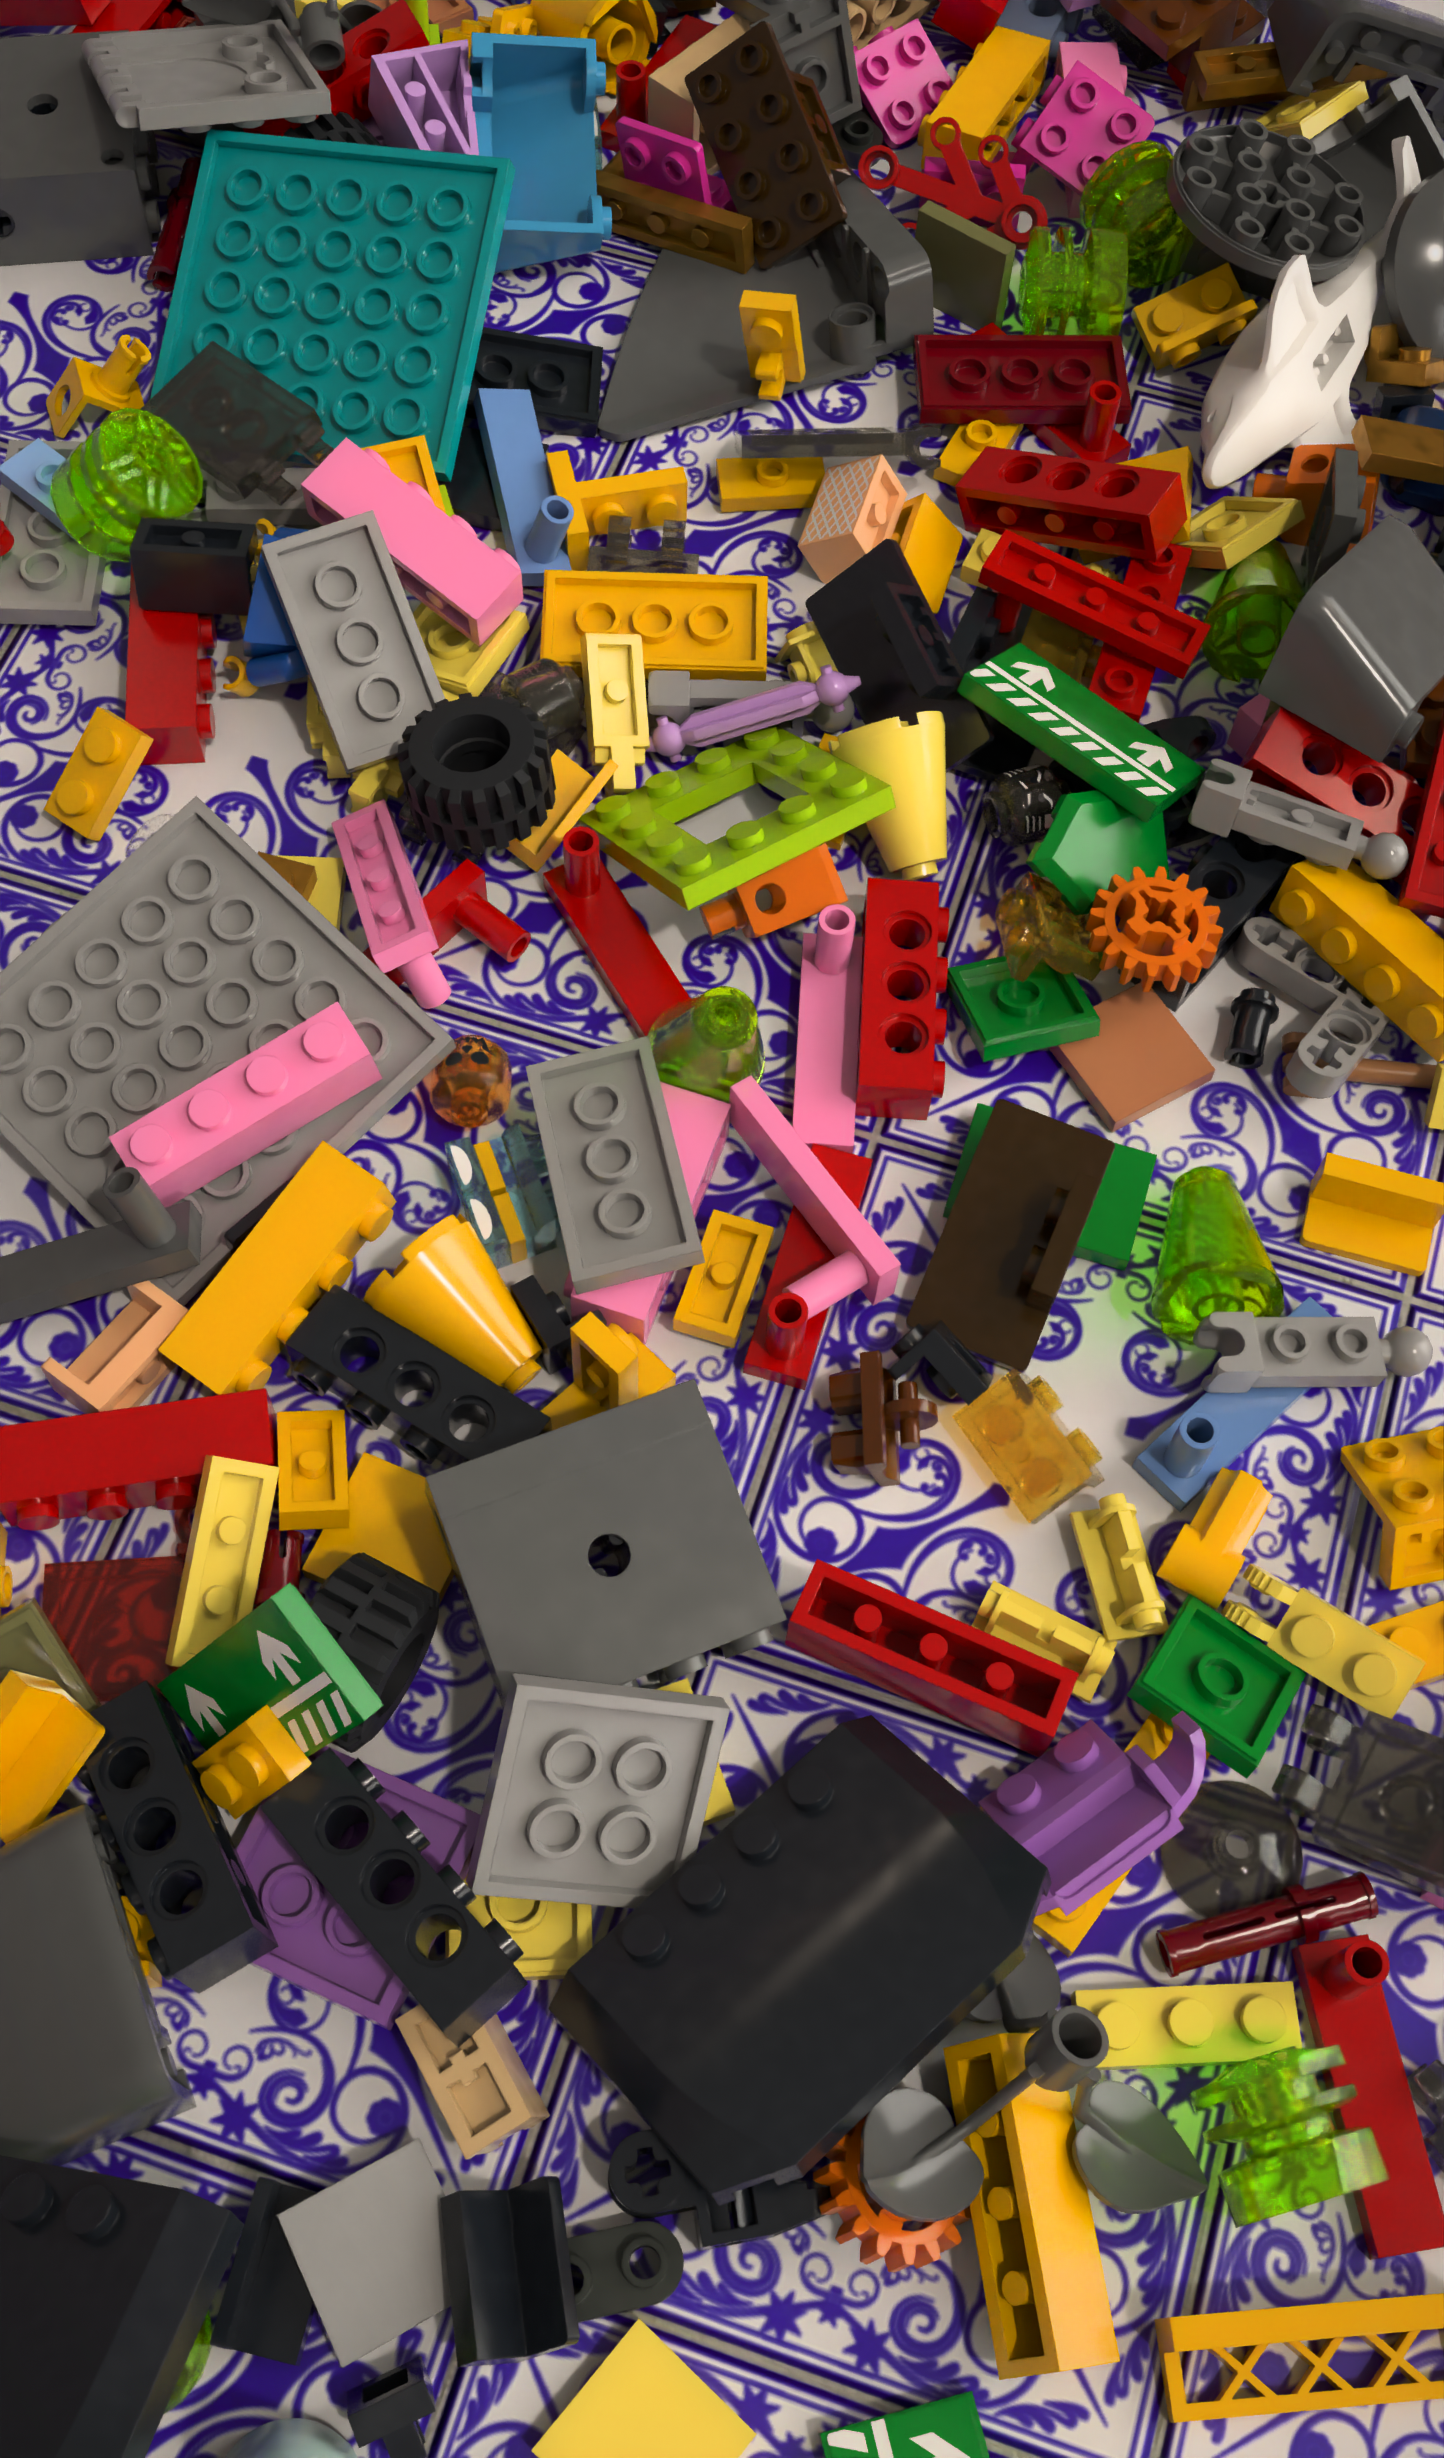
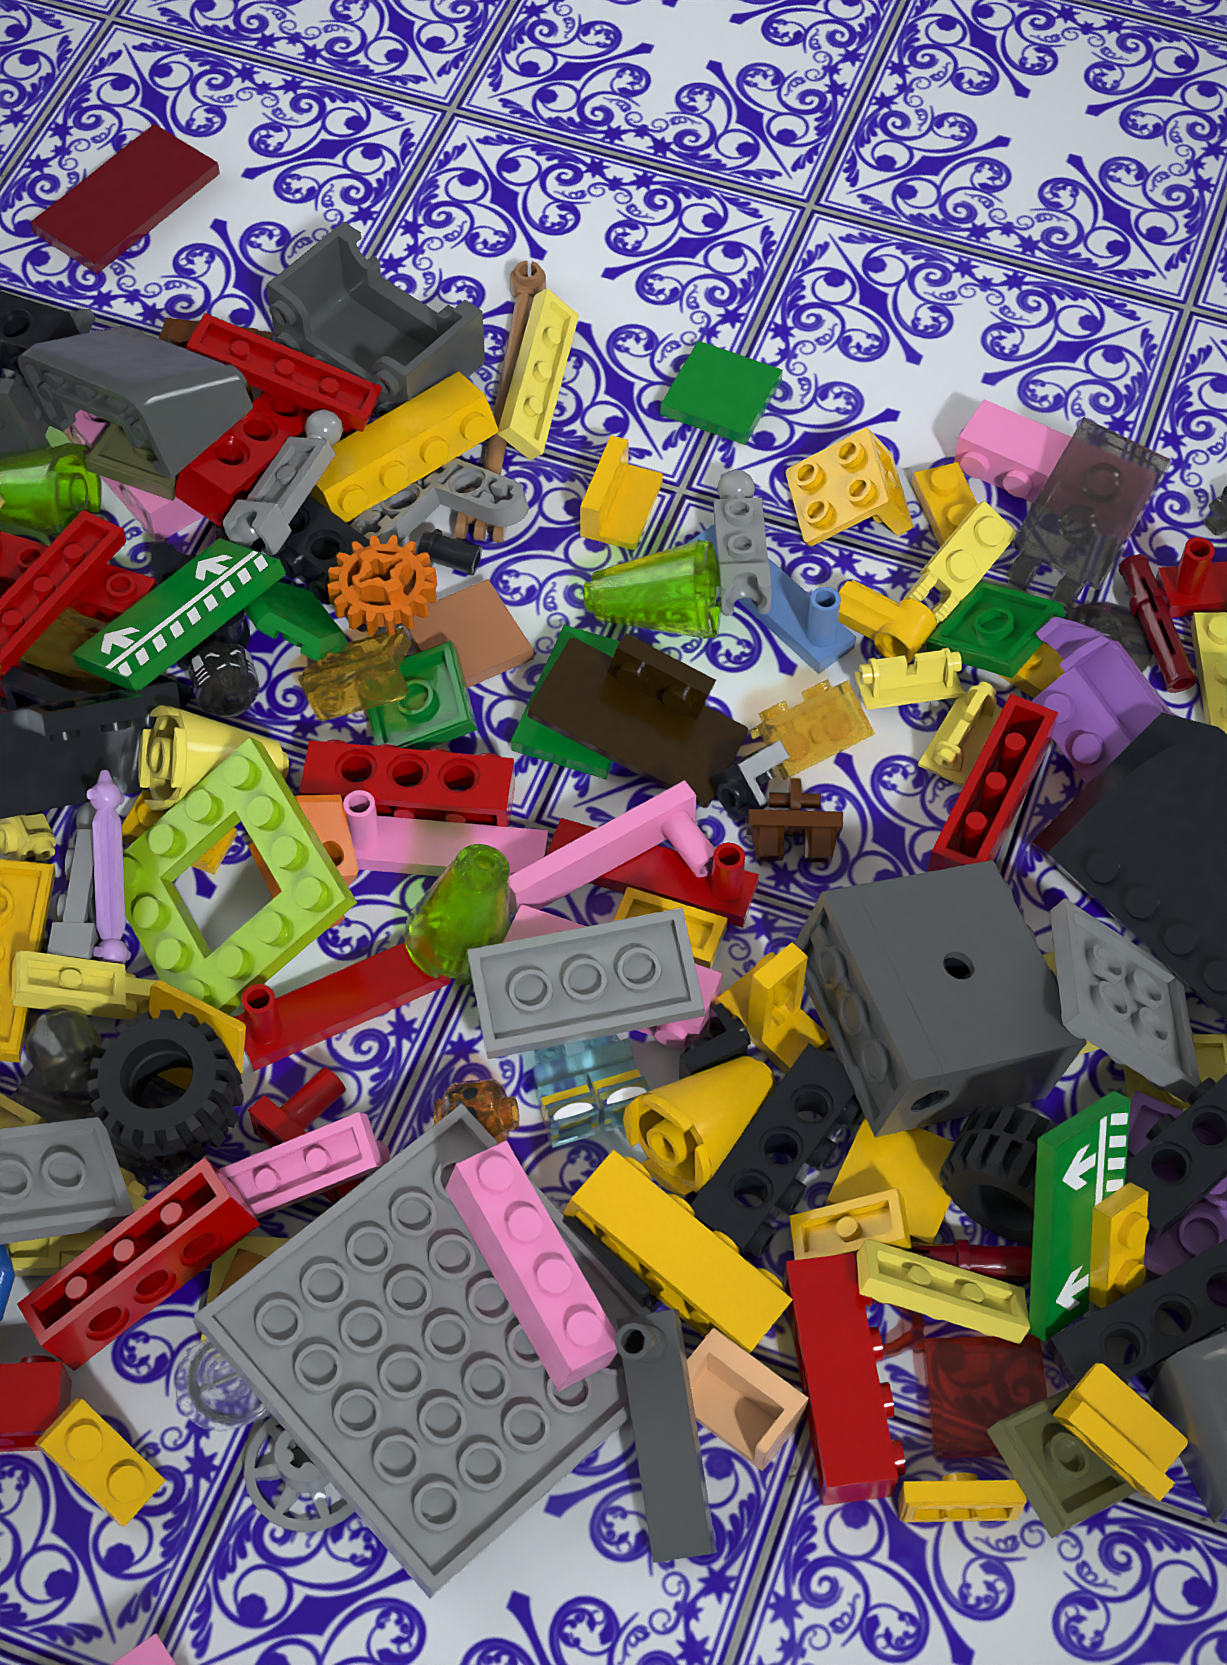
camera: 85 degrees left, 5 degrees down
none -> red brick [17,1157,261,1371]

